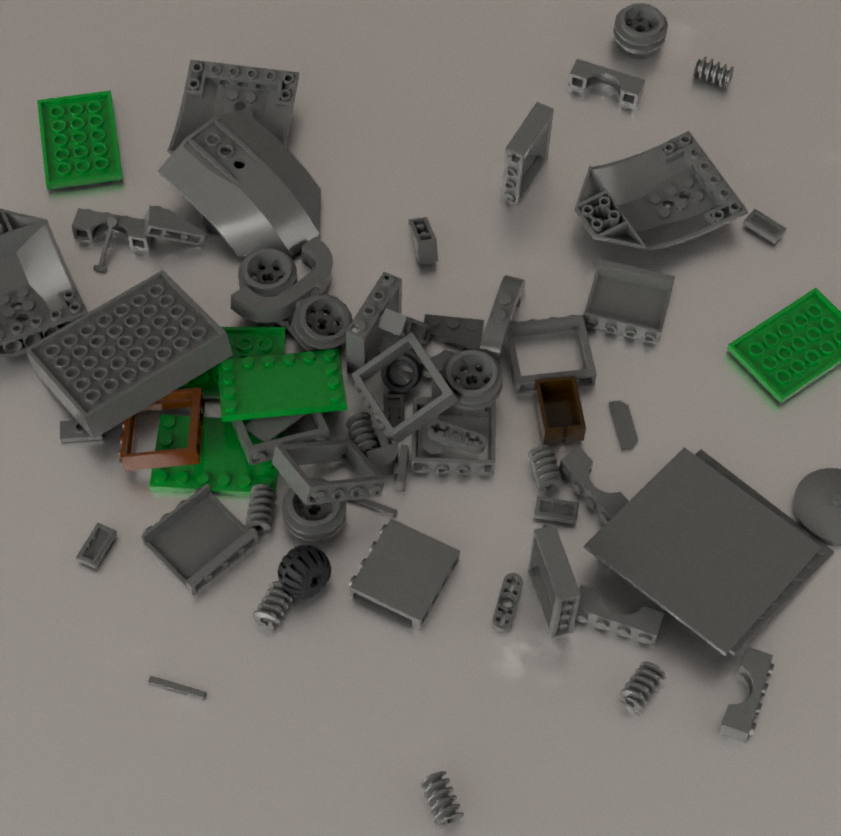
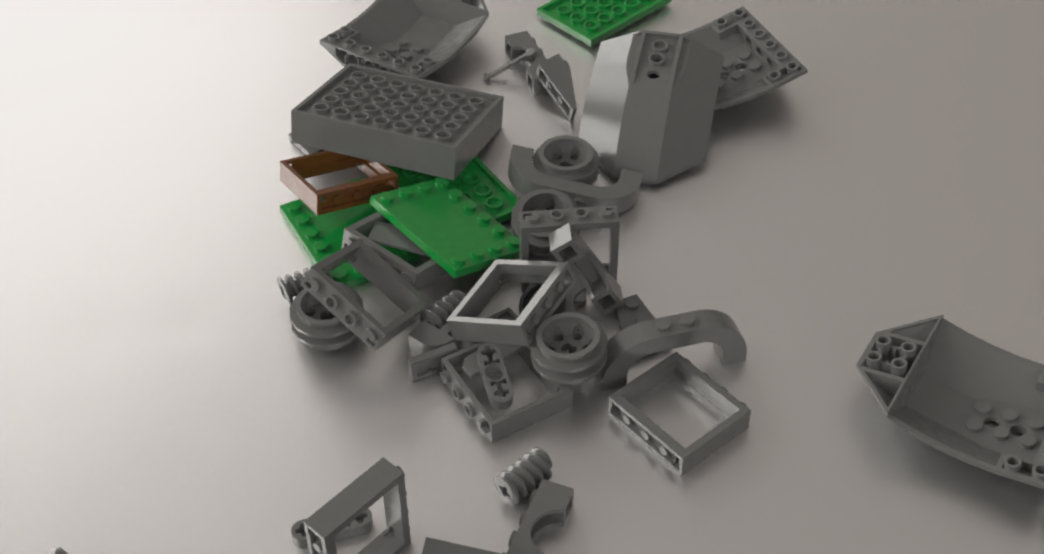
camera: 60 degrees right, 15 degrees down
dark grey plate [76,523,117,569] -> none
dark grey panel [141,484,259,596] -> none
dark grey piece [148,676,207,699] -> none
dark grey piece [253,581,293,630] -> none
black wheel [278,545,331,599] -> none
dark grey panel [348,519,460,630] -> none
dark grey piece [349,499,397,516] -> none
dark grey slope [408,217,438,265] -> none
dark grey window [501,102,554,205] -> none
dark brown piece [533,376,586,445] -> none
dark grey plate [534,496,579,525] -> none
dark grey panel [583,259,675,344] -> none
dark grey piece [609,400,638,451] -> none

